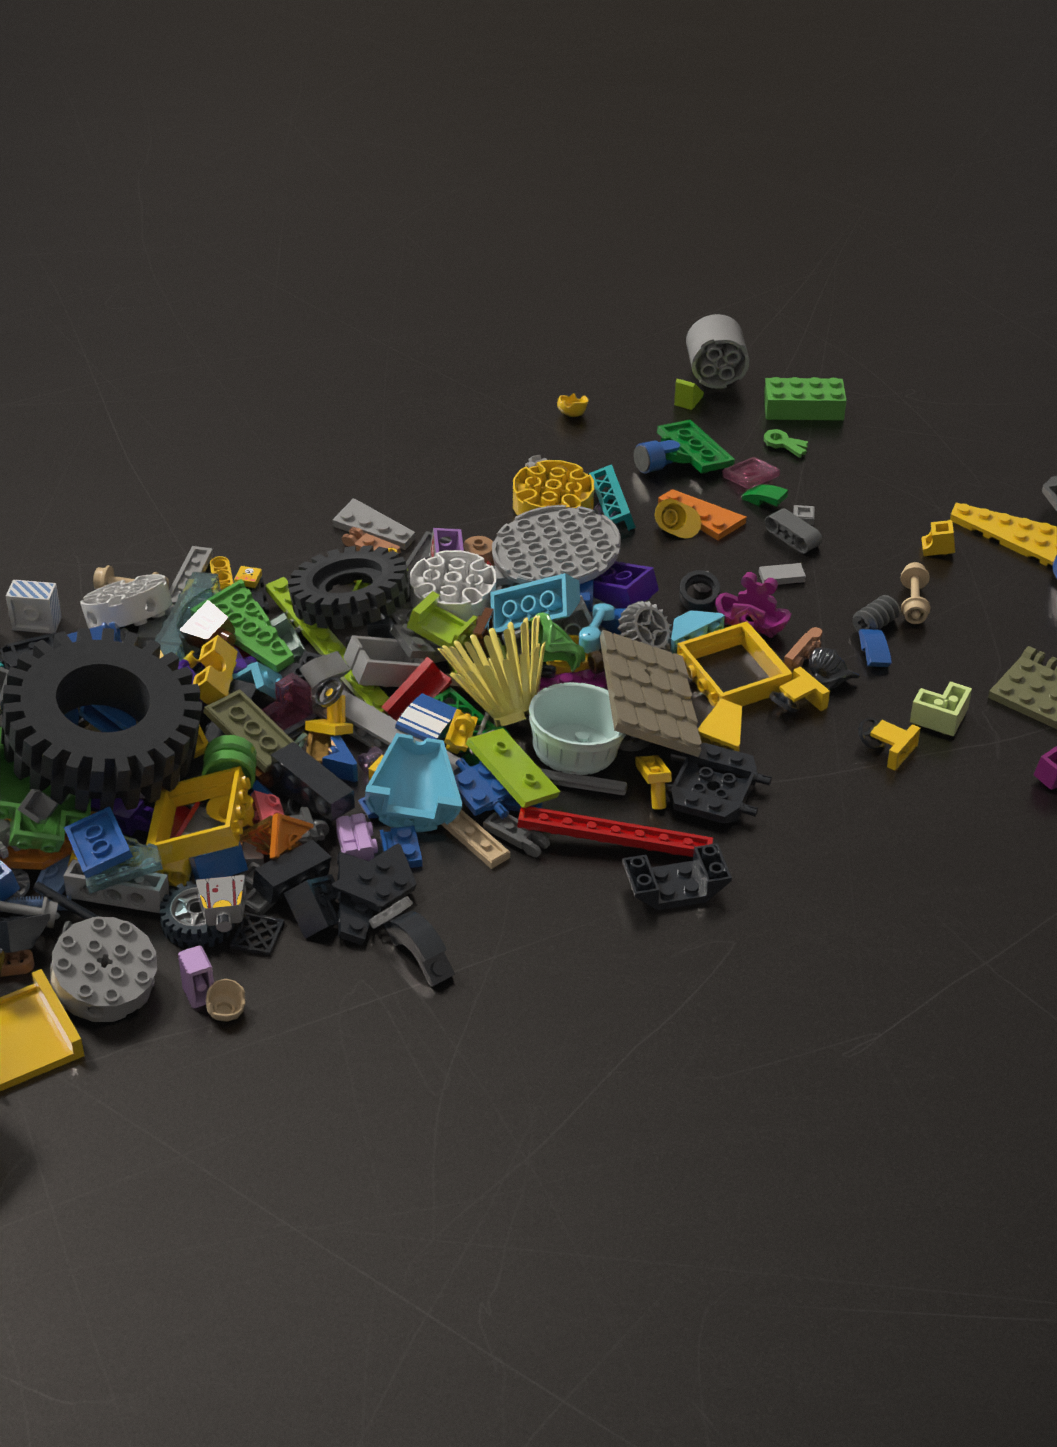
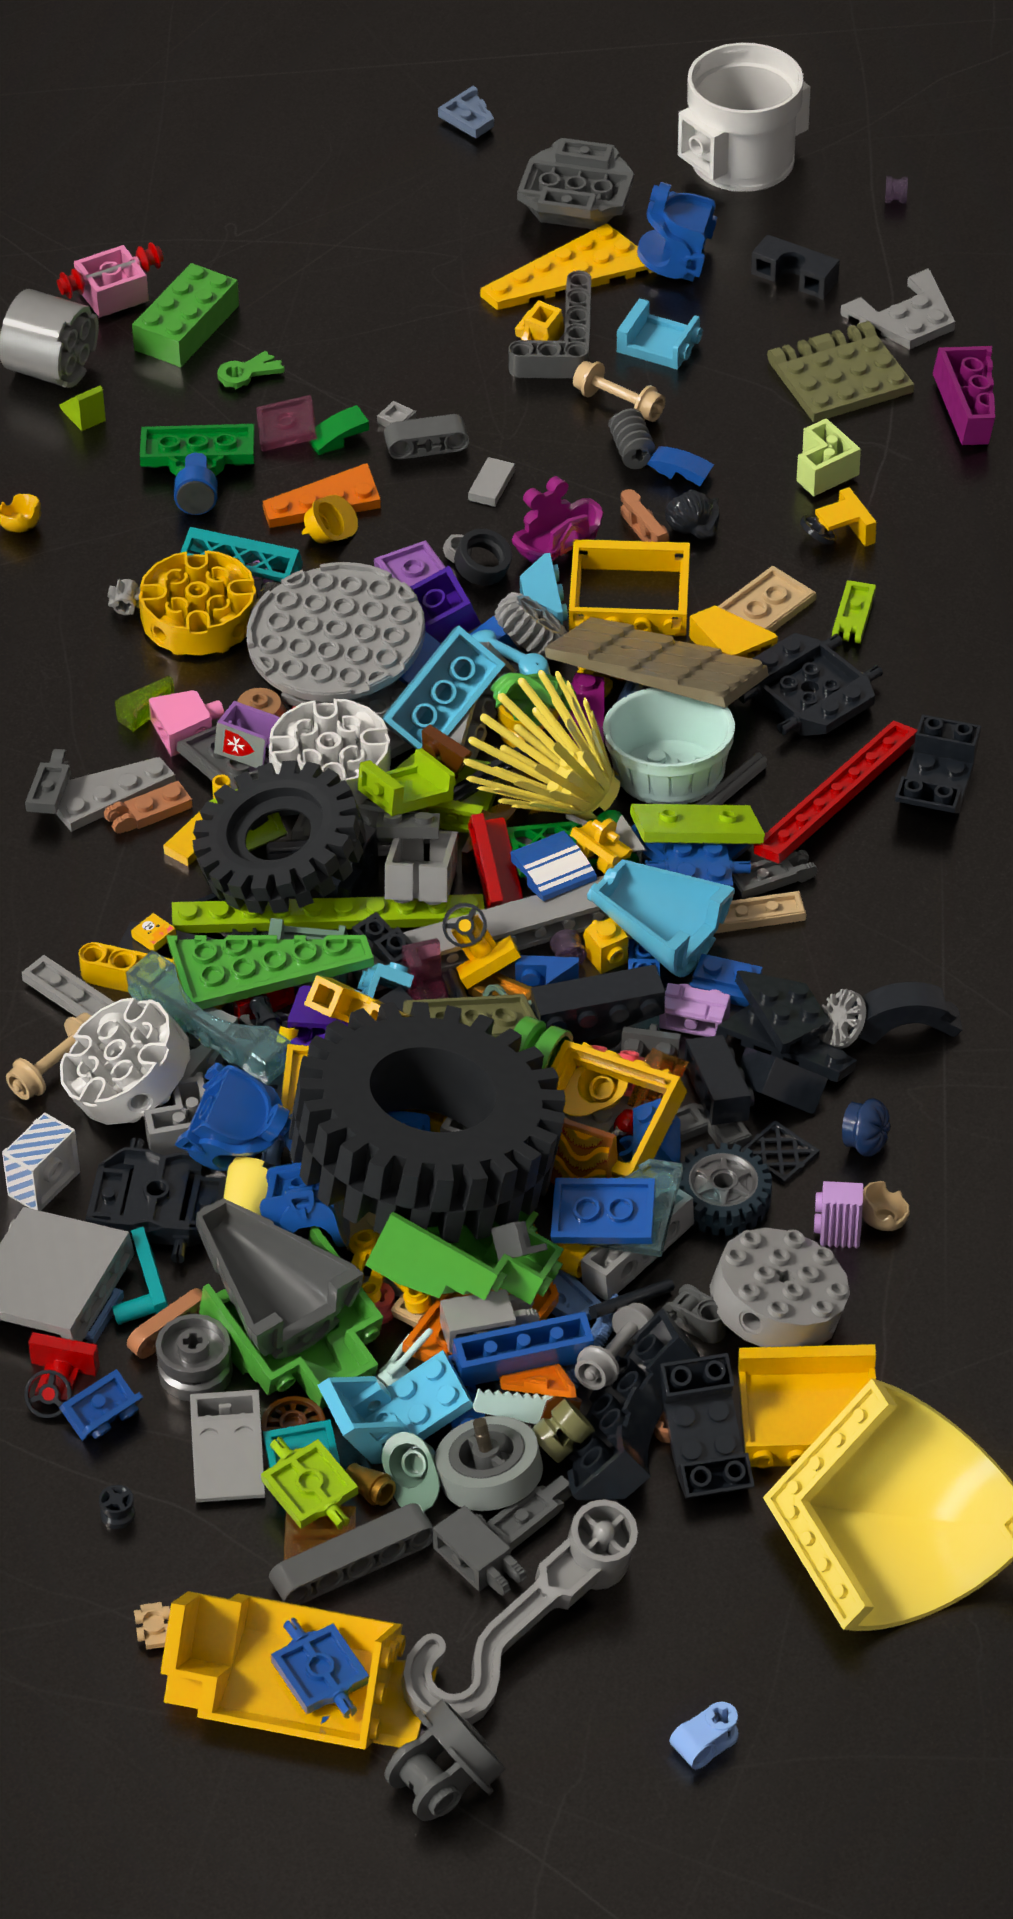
camera: 60 degrees left, 5 degrees up
torso [180,601,236,649] -> none
light grey torso [196,875,247,932] -> none
orange tile [270,813,314,859] -> none
light grey beam [300,651,350,689] -> none
dark brown tile [587,650,605,674] -> none
yellow piece [635,755,672,809] -> none
yellow piece [769,667,830,713] -> none
none -> dark grey plate [25,749,71,814]
none -> bright pink brick [57,242,164,318]
none -> clear neon green slope [115,676,175,731]
none -> bright pink torso [149,690,224,757]
none -> medium lavender tile [374,540,445,587]
none -> dark grey beam [508,270,591,378]
none -> slope [550,1118,618,1183]
none -> medium azure panel [617,298,703,370]
none -> tan tile [717,566,816,632]
none -> lime hinge [832,580,876,644]
none -> dark blue piece [842,1098,891,1157]

